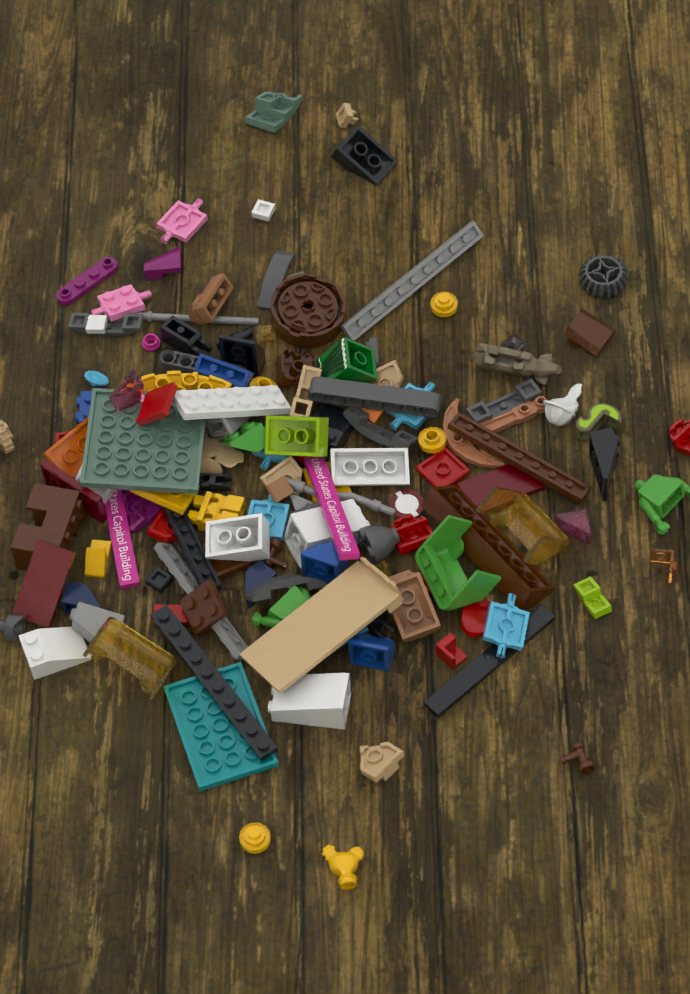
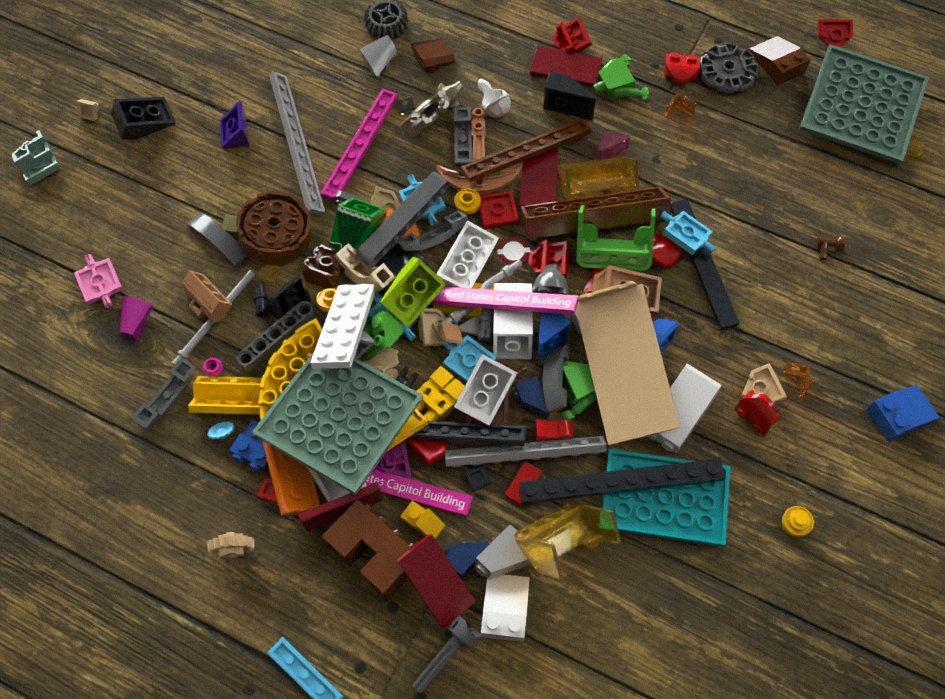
camera: 65 degrees left, 10 degrees up
magenta plate [56,257,118,306] -> none
white tile [85,315,108,334] -> none
bright pink plate [90,284,152,322] -> none
clear pink slope [109,370,144,411] -> none
red tile [136,382,178,426] -> none
black hinge [160,315,213,356] -> none
reddish brown plate [180,579,228,635] -> none
blue slope [194,353,254,387] -> none
white plate [251,199,276,222] -> none
yellow animal [322,845,364,890] -> none
yellow plate [430,292,458,317] -> none
red panel [436,632,467,670] -> none
lime slope [573,576,612,619] -> none
olive animal [575,403,622,440] -> none
none -> yellow slope [188,376,262,415]
none -> dark purple slope [220,101,249,149]
none -> dark pink tile [320,88,398,202]
none -> light grey slope [359,35,397,79]
none -> dark red tile [530,45,603,87]
none -> red leg [535,419,573,442]
none -> red slope [735,390,780,436]
none -> clear orange bracket [783,362,812,397]
none -> blue slope [867,385,940,443]

